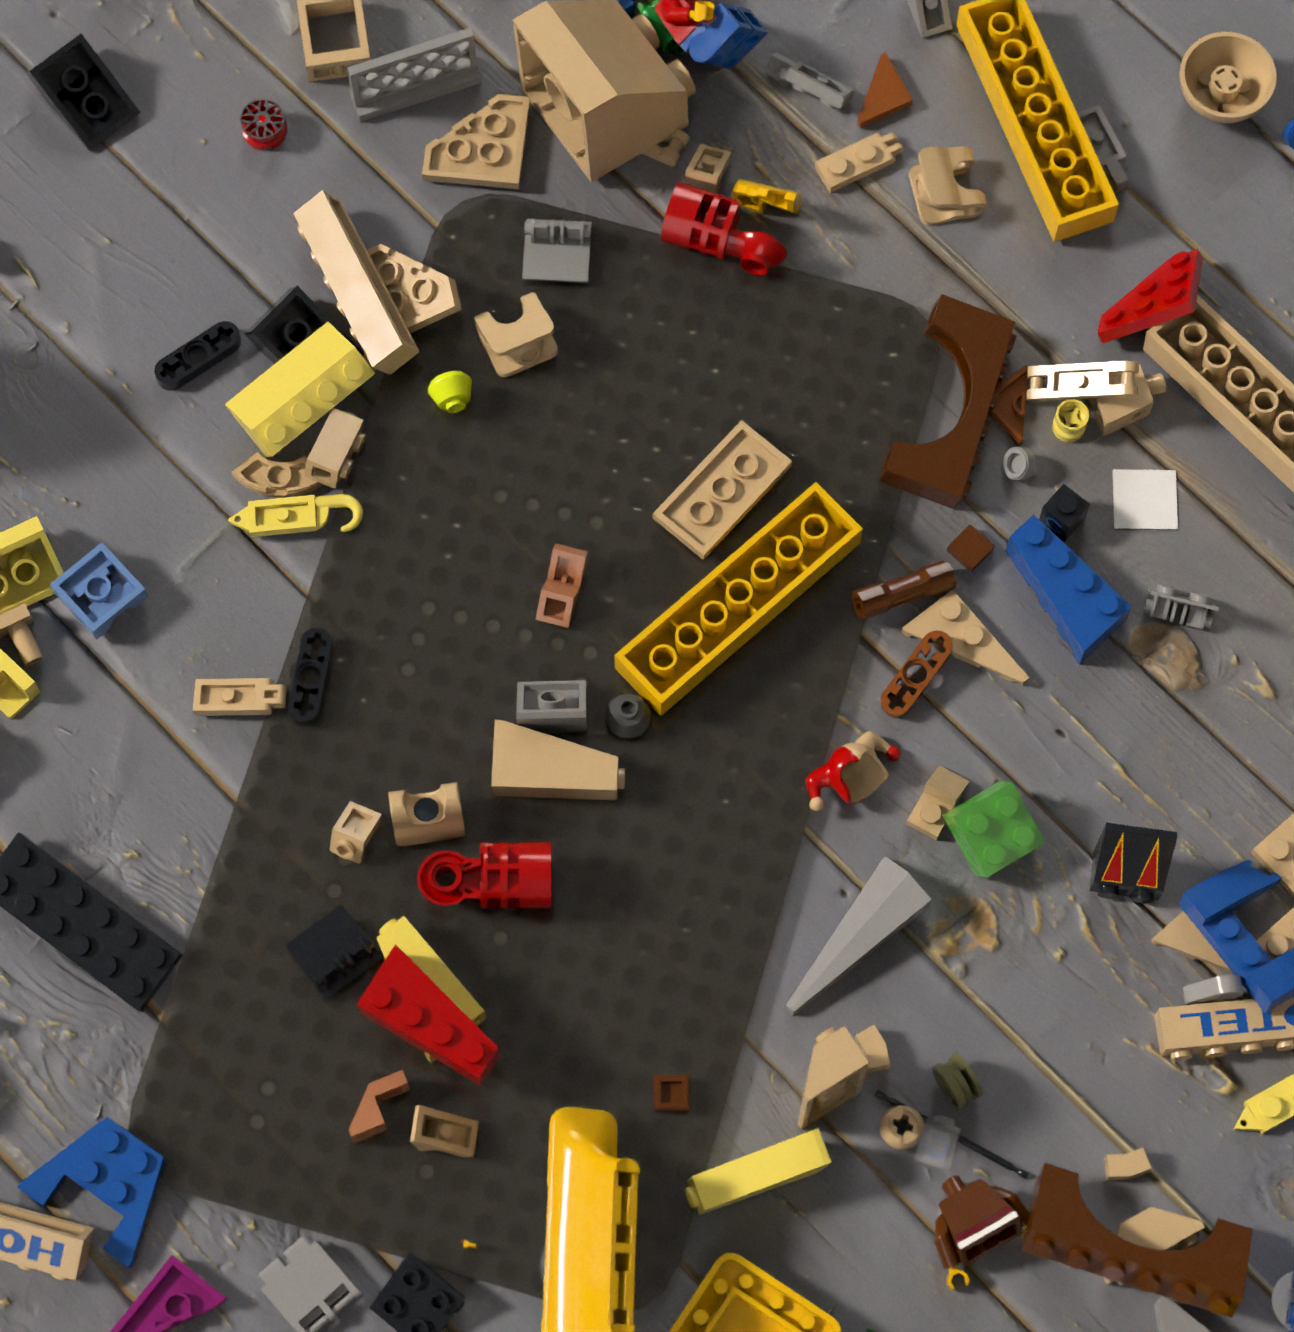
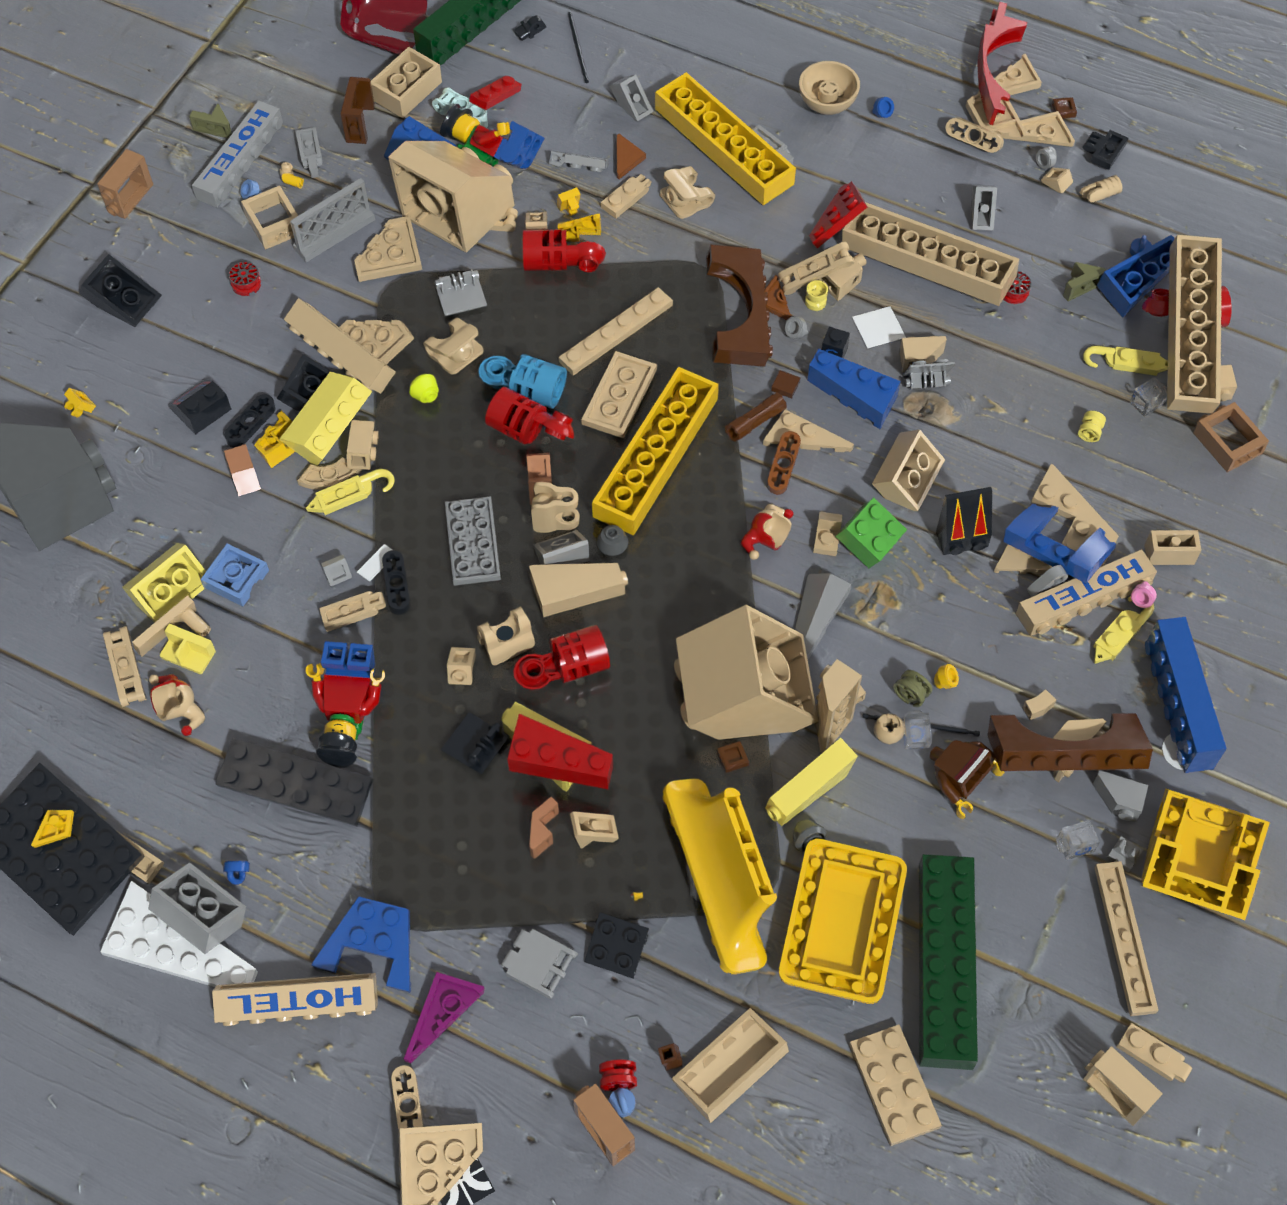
camera: 20 degrees left, 10 degrees down
none -> black slope [168,380,232,435]
none -> nougat slope [224,444,261,496]
none -> yellow slope [254,411,295,468]
none -> piece [306,641,385,768]
none -> light grey tile [321,555,352,587]
none -> white sticker [357,544,392,582]
none -> light grey tile [445,496,501,586]
none -> dark azure cylinder [478,354,567,409]
none -> red cylinder [485,387,574,444]
none -> tan piece [531,482,580,533]
none -> yellow tile [557,187,581,216]
none -> tan plate [559,287,673,376]
none -> tan slope [674,605,819,740]
none -> dark grey cone [793,820,826,852]
none -> tan slope [872,429,945,511]
none -> tan slope [900,336,947,373]
none -> yellow tile [934,664,959,689]

